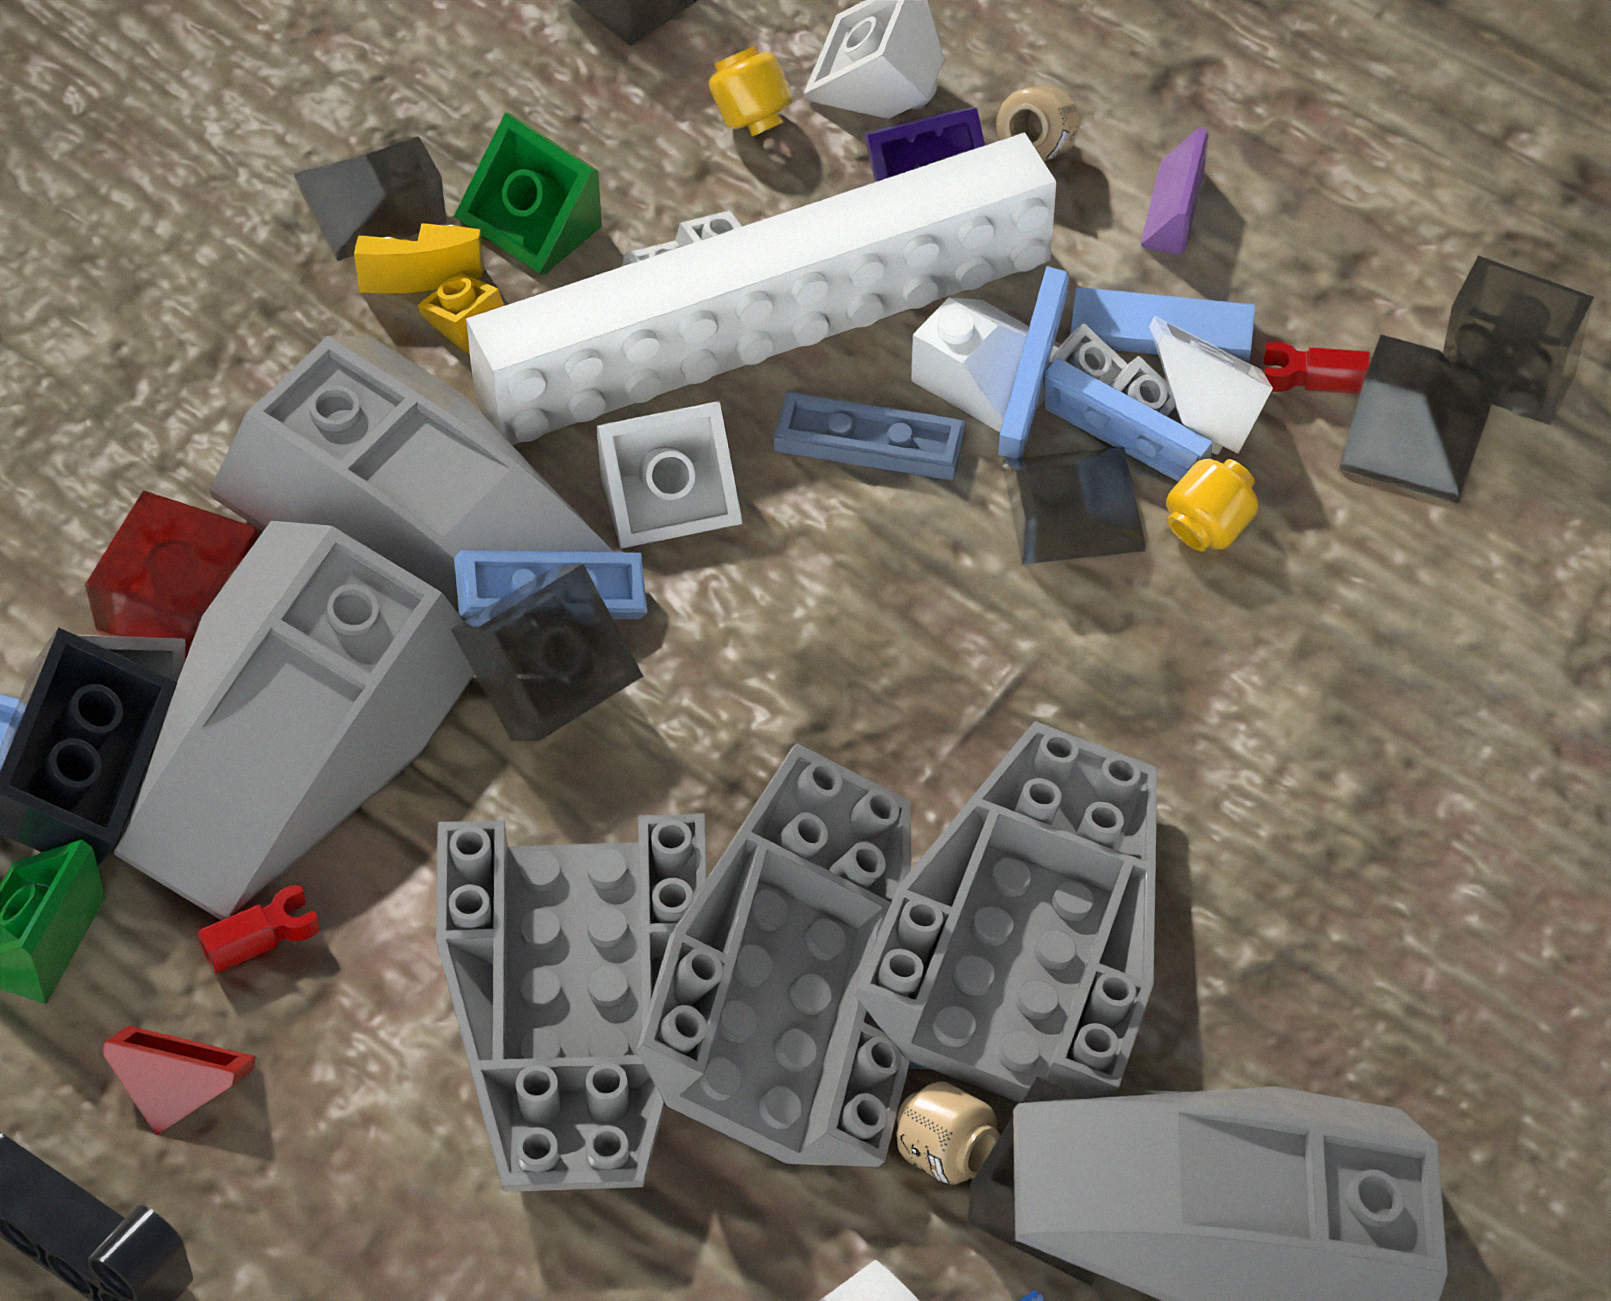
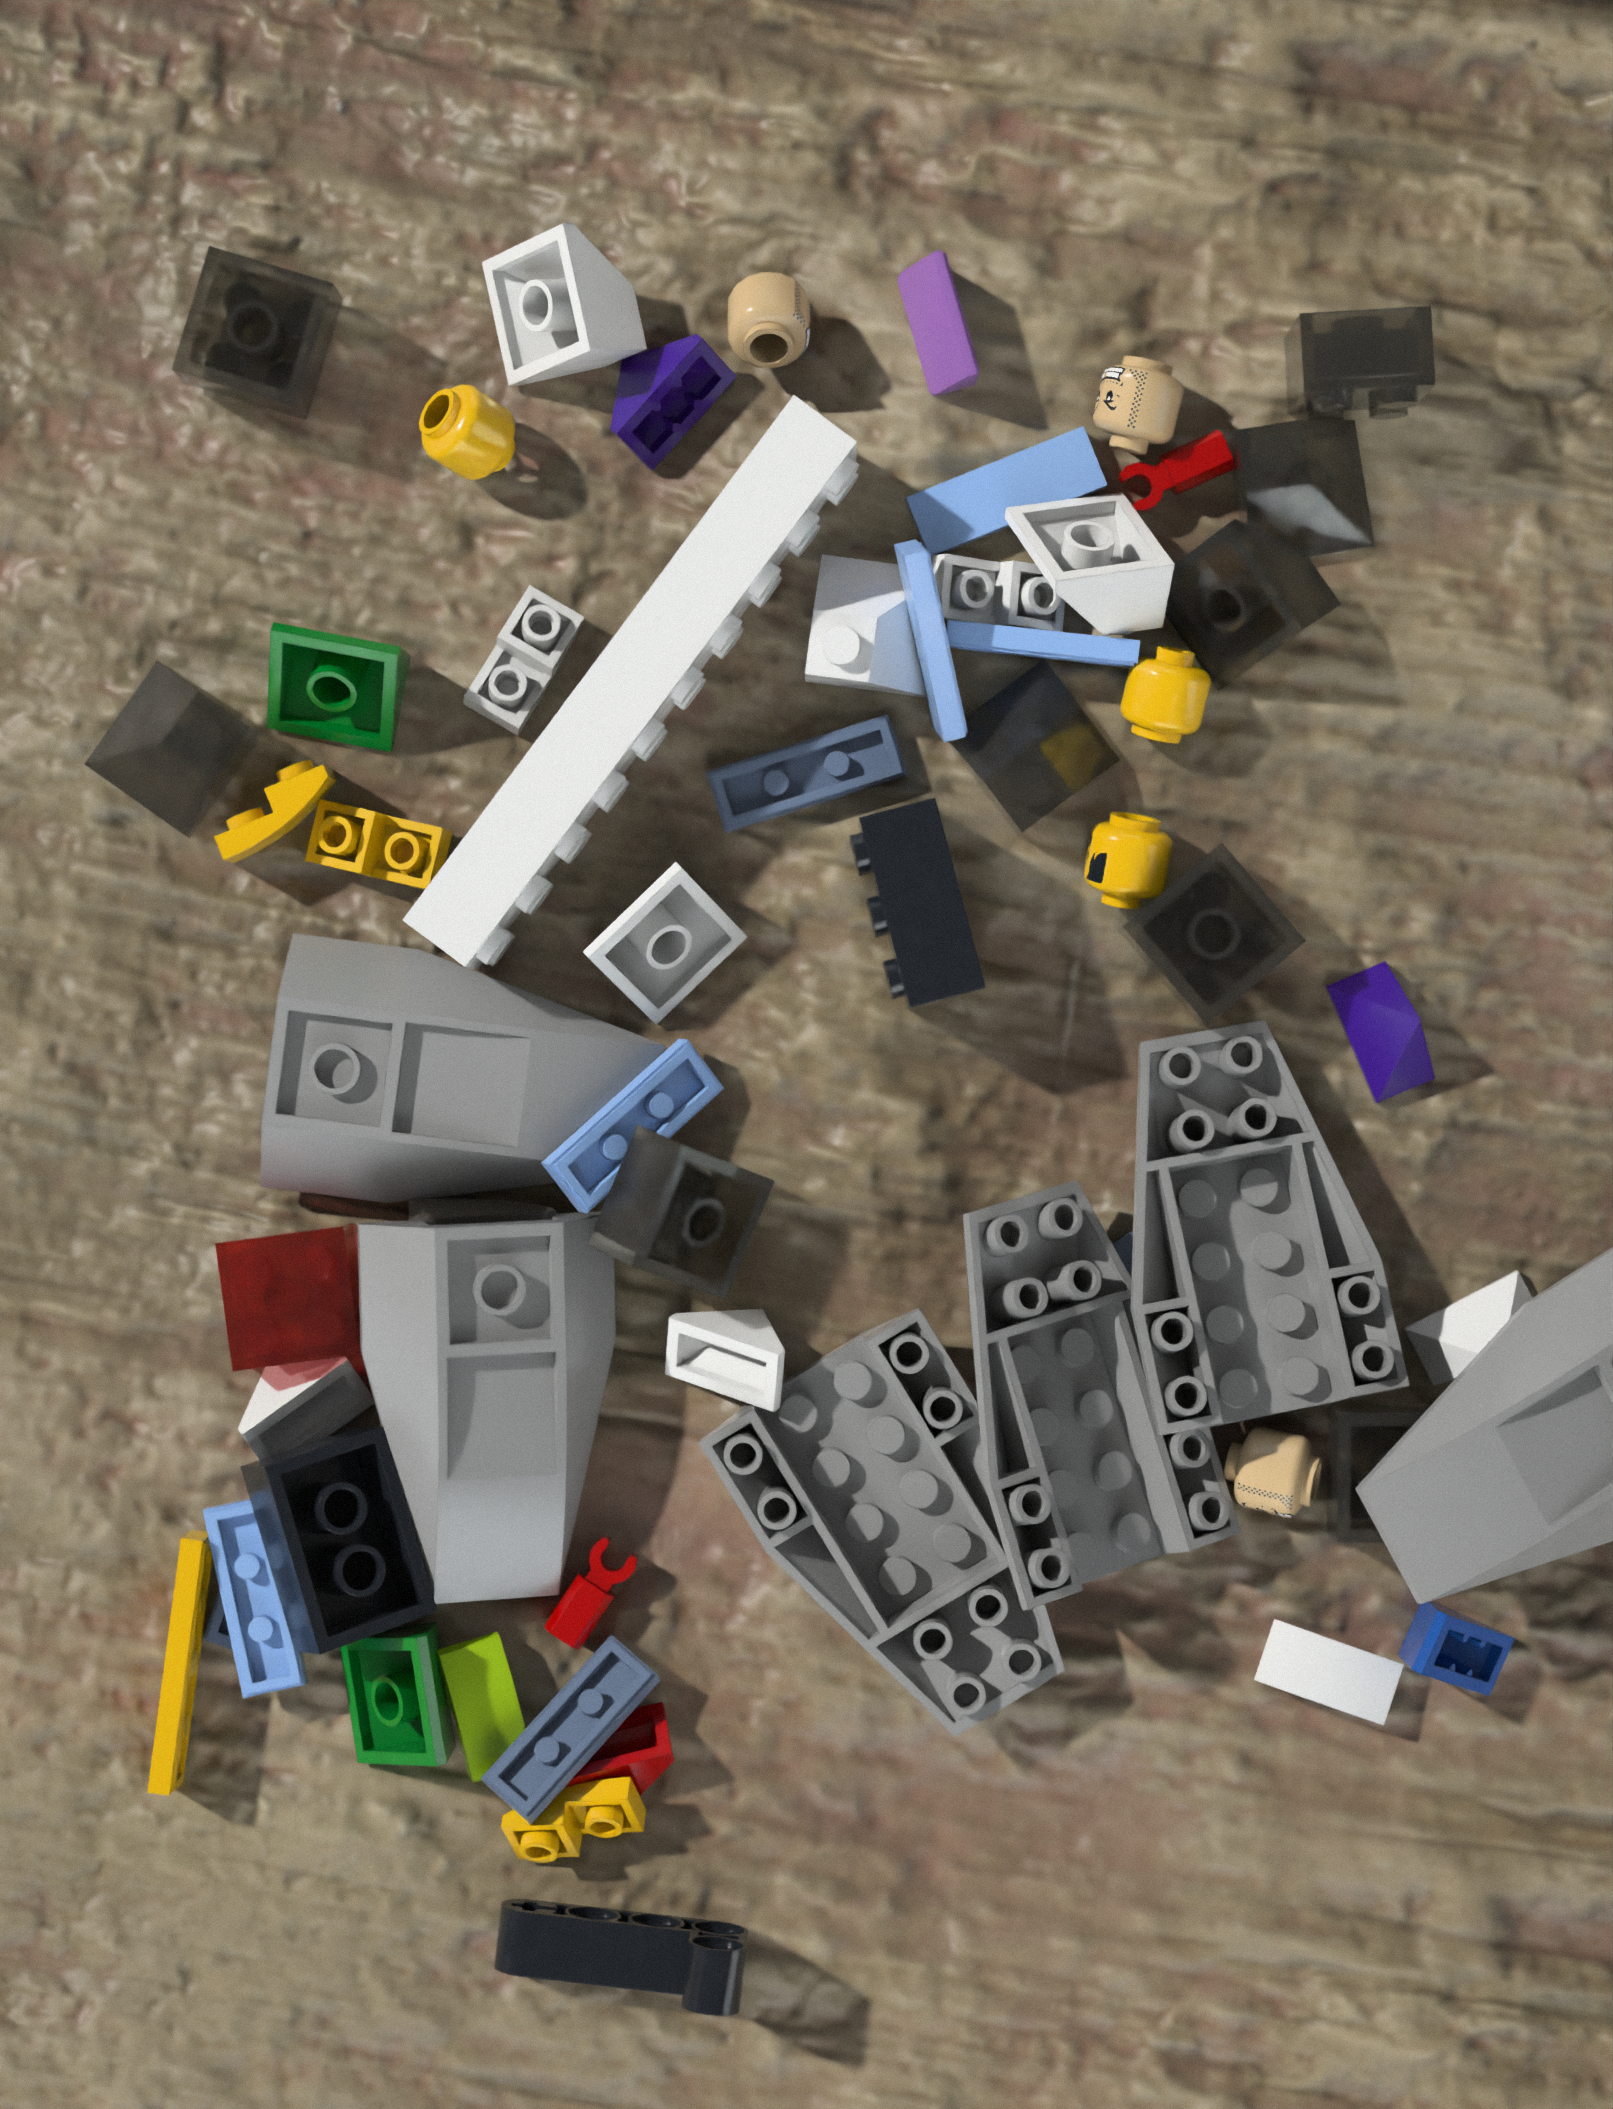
camera: 30 degrees left, 35 degrees up
none -> lime slope [436,1631,526,1783]
none -> sand blue tile [481,1634,661,1825]
none -> yellow slope [501,1777,646,1863]
none -> white slope [665,1309,785,1412]
none -> black brick [849,798,986,1009]
none -> yellow head [1083,812,1173,909]
none -> tan head [1093,356,1184,455]
none -> clear smoke brick [1117,842,1306,1026]
none -> clear smoke slope [1165,519,1341,691]
none -> dark purple slope [1325,961,1435,1103]

